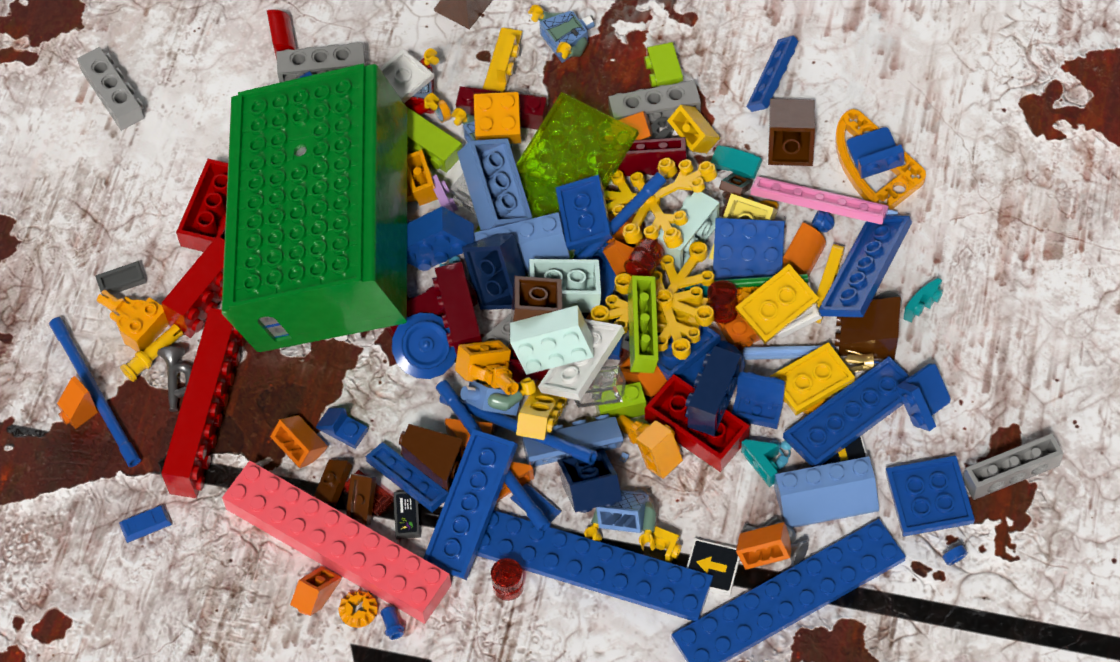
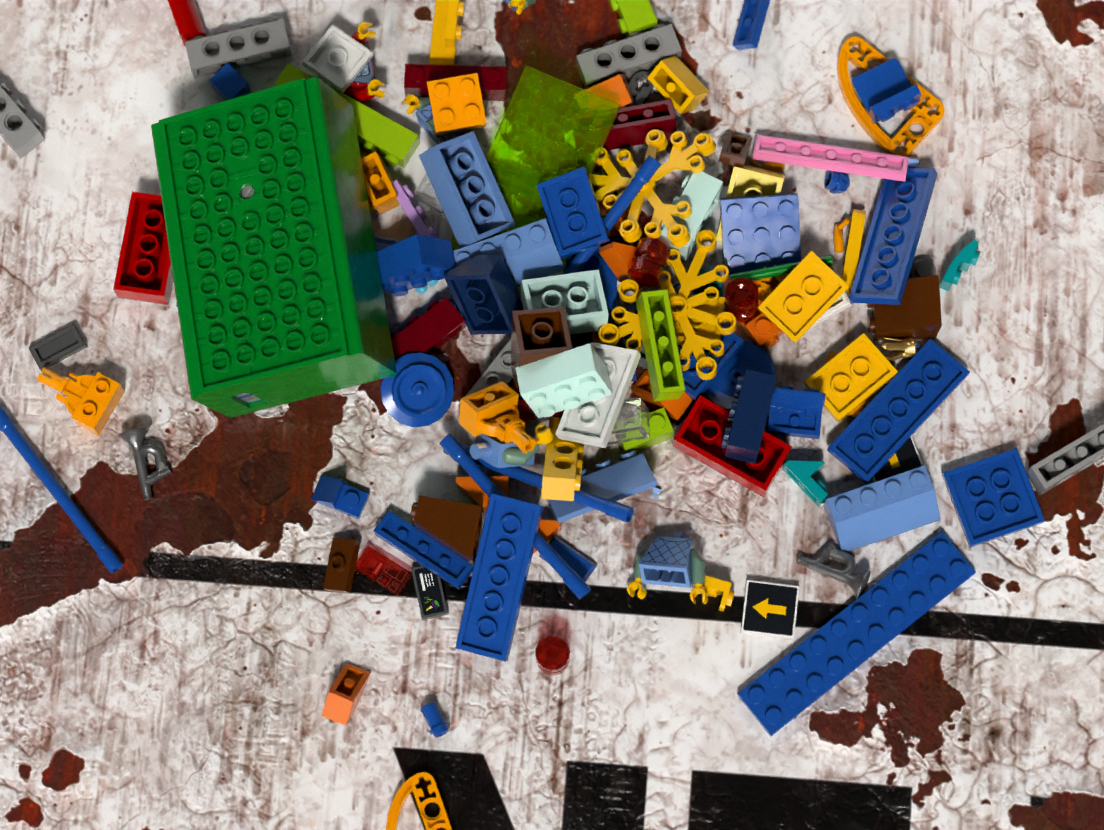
camera: 10 degrees left, 15 degrees up
orange slope [57,376,98,429] -> none
blue tile [119,504,172,543] -> none
yellow pin [120,324,183,382] -> none
red brick [161,236,225,338] -> none
red brick [161,308,245,499] -> none
coral brick [222,460,451,624] -> none
orange brick [270,415,328,468] -> none
light orange gear [338,589,378,628] -> none
reddish brown plate [346,474,376,526] -> none
dark red brick [432,261,482,355] -> none
light orange tile [435,99,451,123] -> none
blue plate [476,510,713,622] -> none
dark blue brick [557,449,622,513] -> none
light orange brick [617,415,683,479] -> none
teal slope [710,145,762,179] -> none
orange brick [736,522,791,570] -> none
light blue axle [743,345,836,360] -> none
reddish brown slope [768,99,815,166] -> none
medium azure piece [769,440,792,470] -> none
orange brick [782,223,826,277] -> none
blue bracket [896,363,951,431] -> none
blue tile [942,545,968,566] -> none
none -> light orange piece [833,218,851,253]

